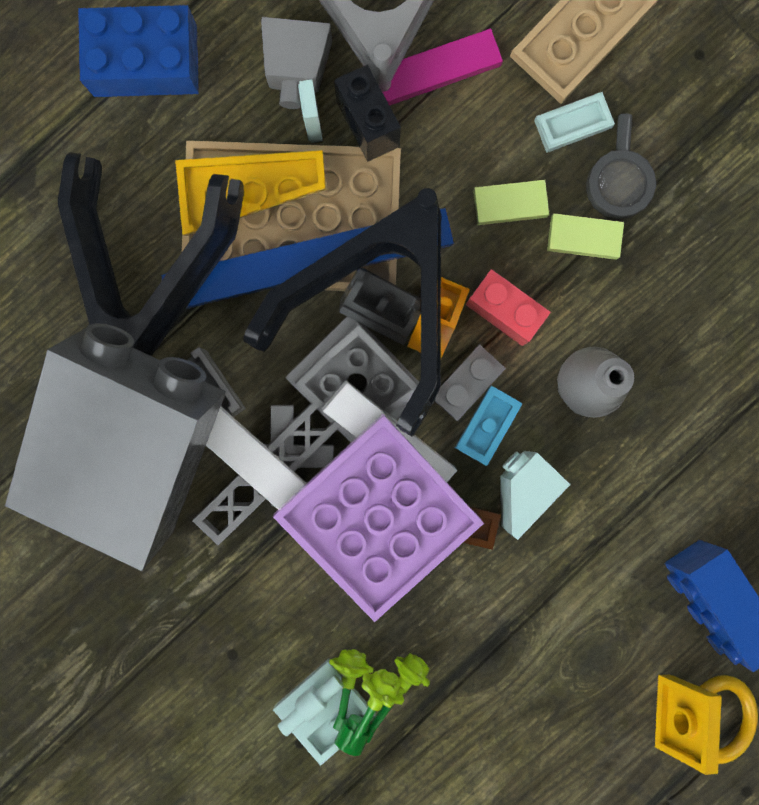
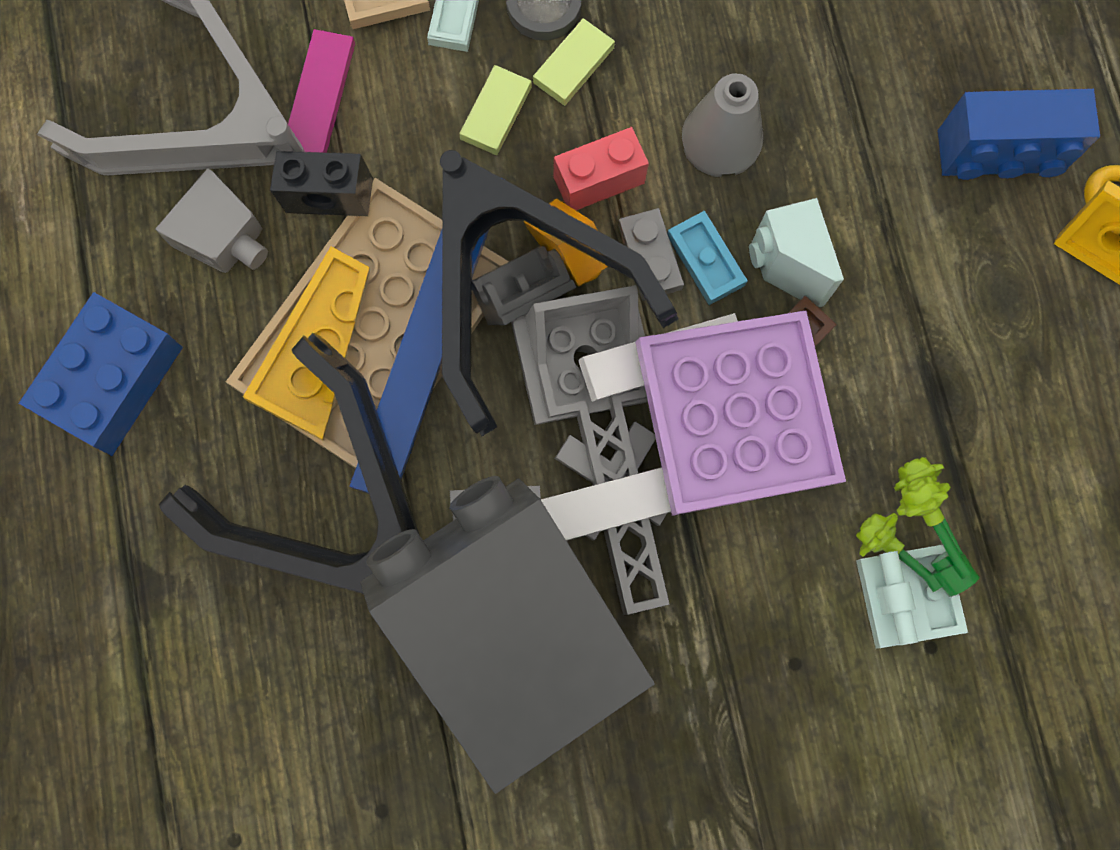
camera: 60 degrees left, 10 degrees down
light aqua tile [298,79,323,143] -> none

